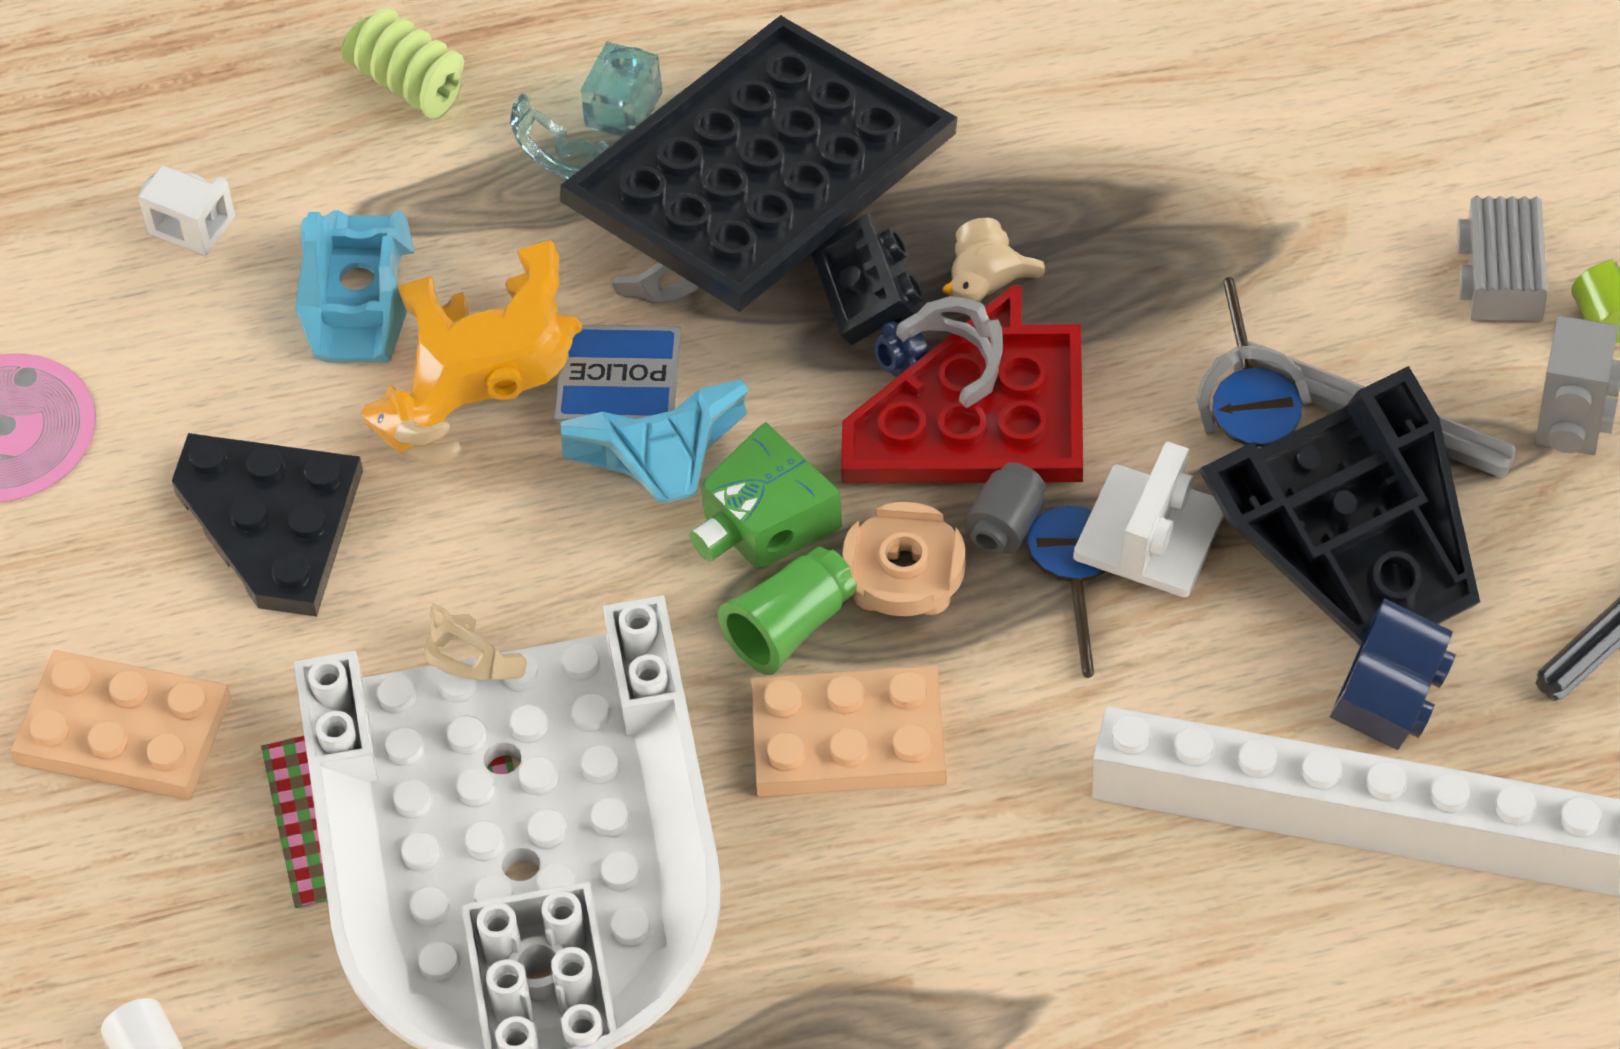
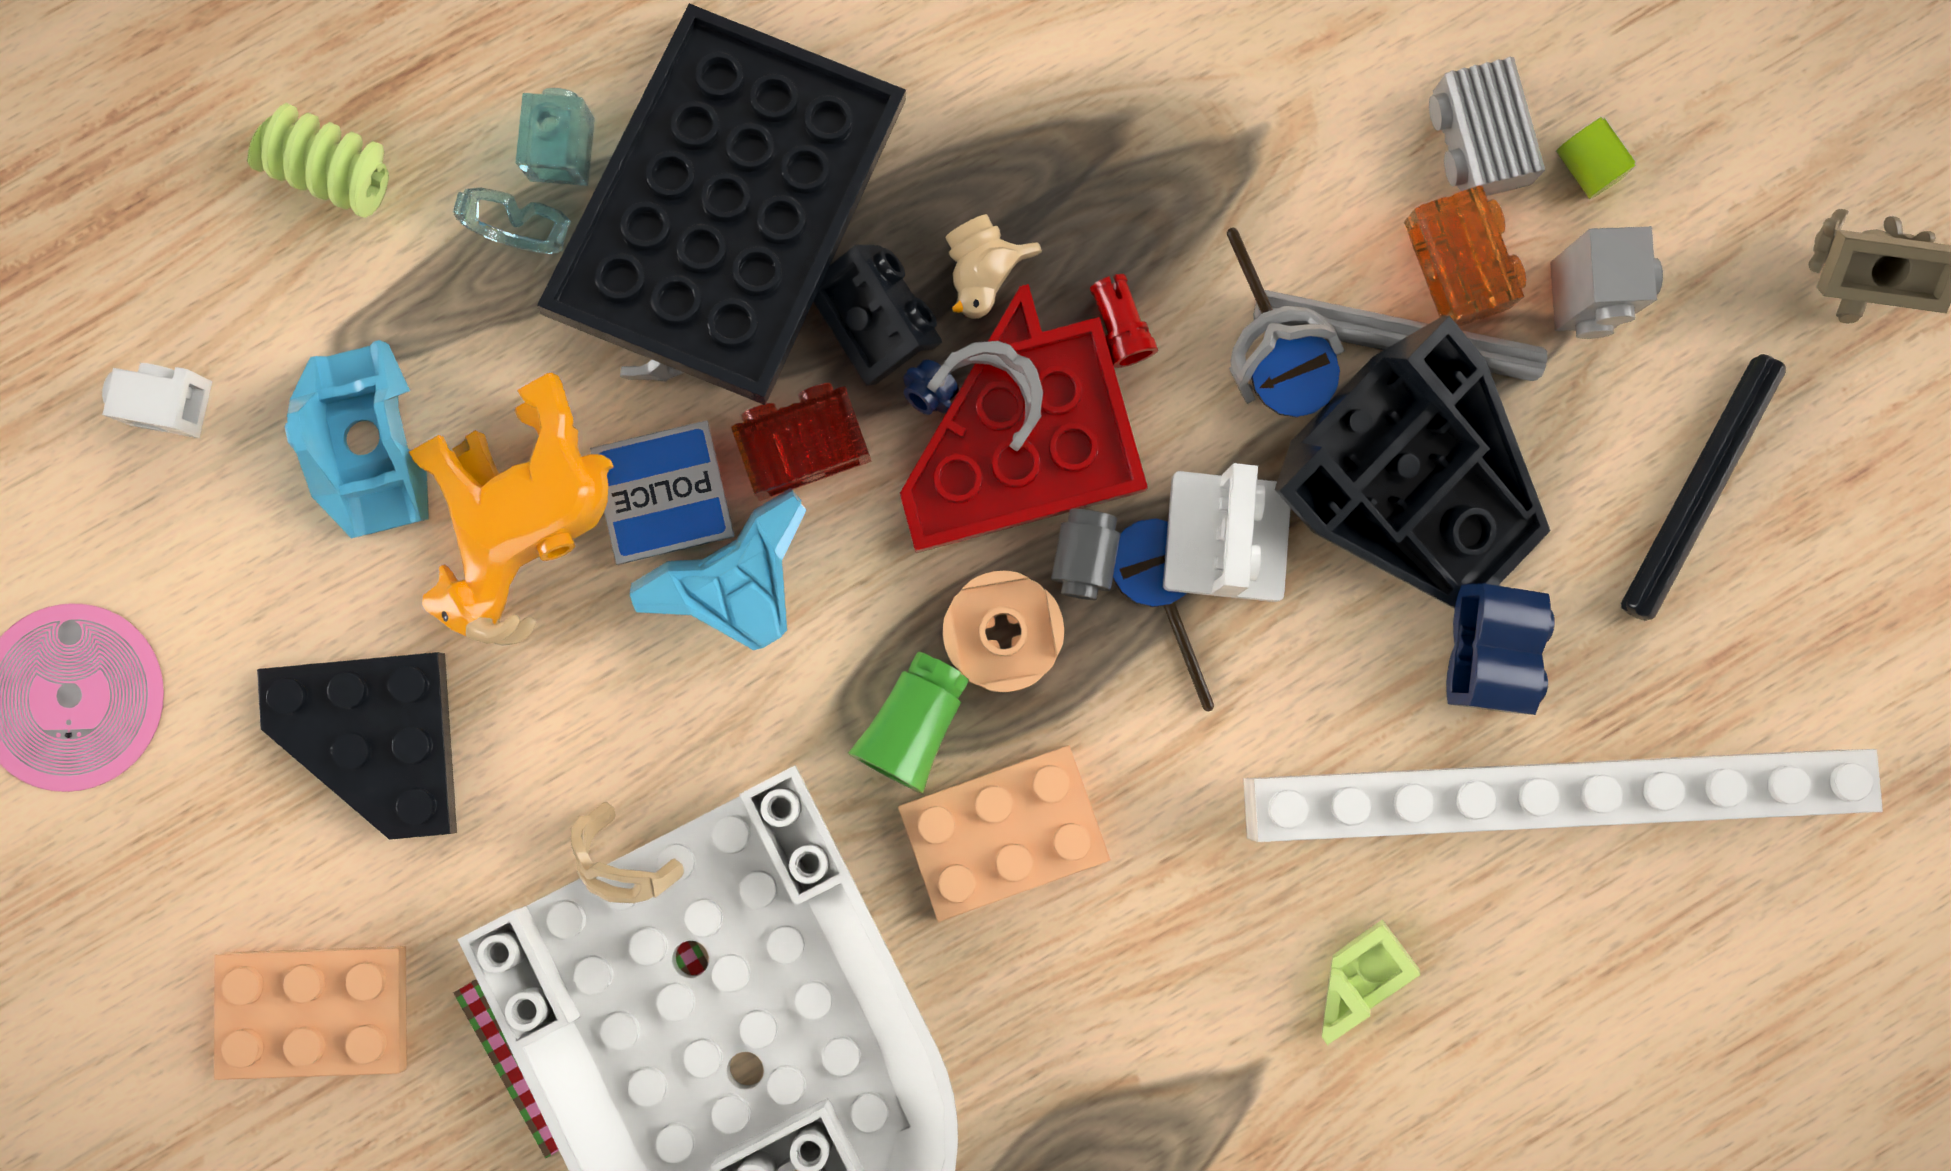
camera: 20 degrees left, 30 degrees up
bright green torso [690,422,842,568] -> none
none -> clear red brick [731,383,872,501]
none -> red pin [1090,274,1158,368]
none -> yellowish green slope [1322,920,1420,1045]
none -> clear orange brick [1404,185,1526,327]

